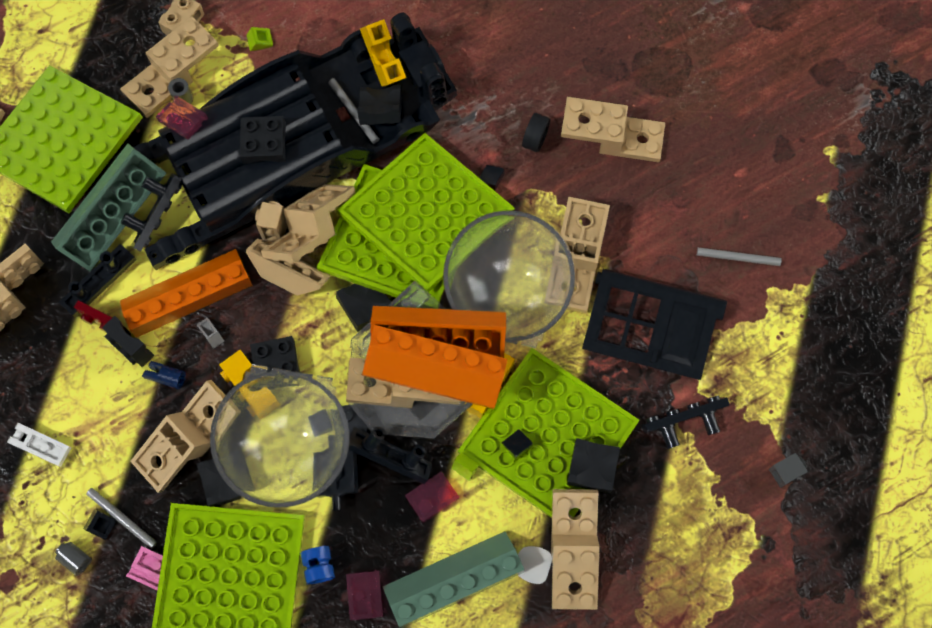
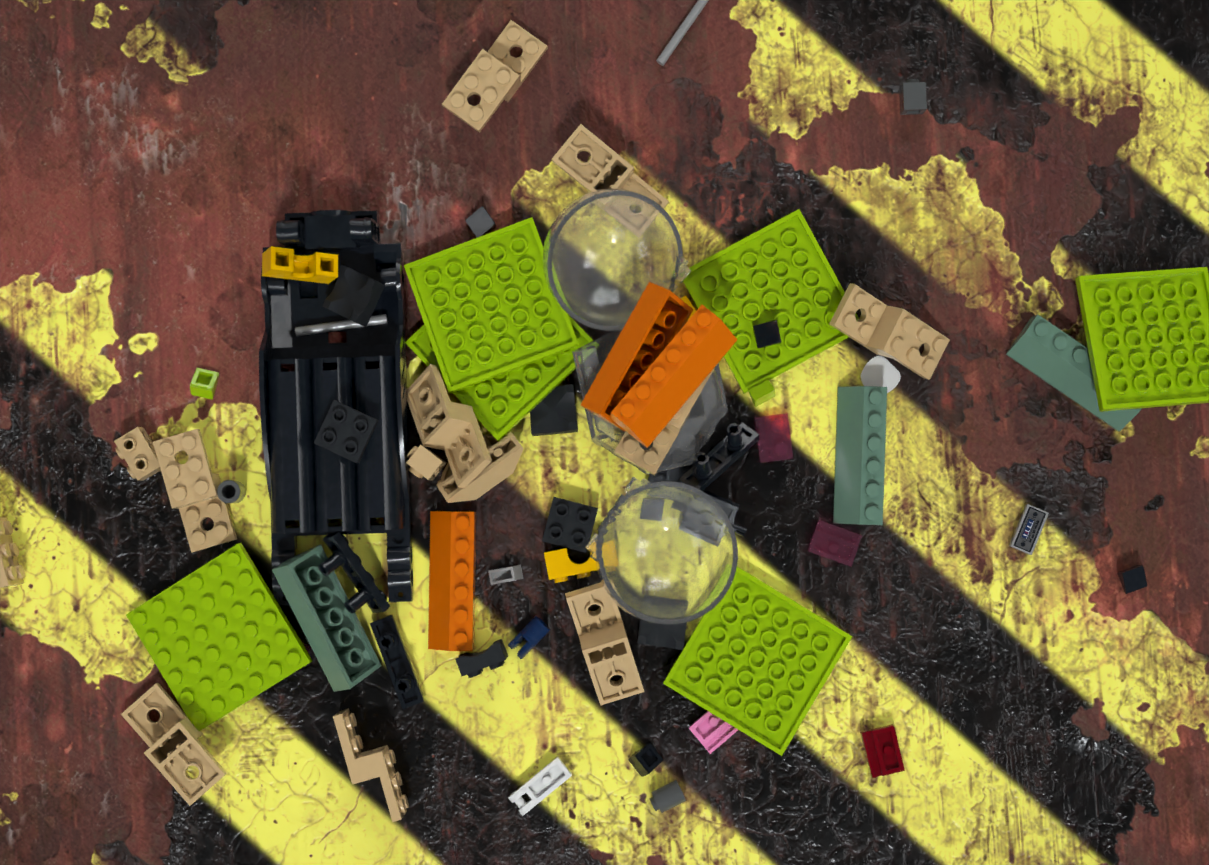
camera: 65 degrees left, 15 degrees up
dark red plate [74,300,112,333] -> none
light grey bar [86,488,158,549] -> none
clear pink plate [156,96,208,140] -> none
blue wheel [300,546,335,585] -> none
black tyre [522,113,550,152] -> none
black brick [567,438,620,494] -> none
black door [582,268,727,380] -> none
black plate [641,395,730,449] -> none

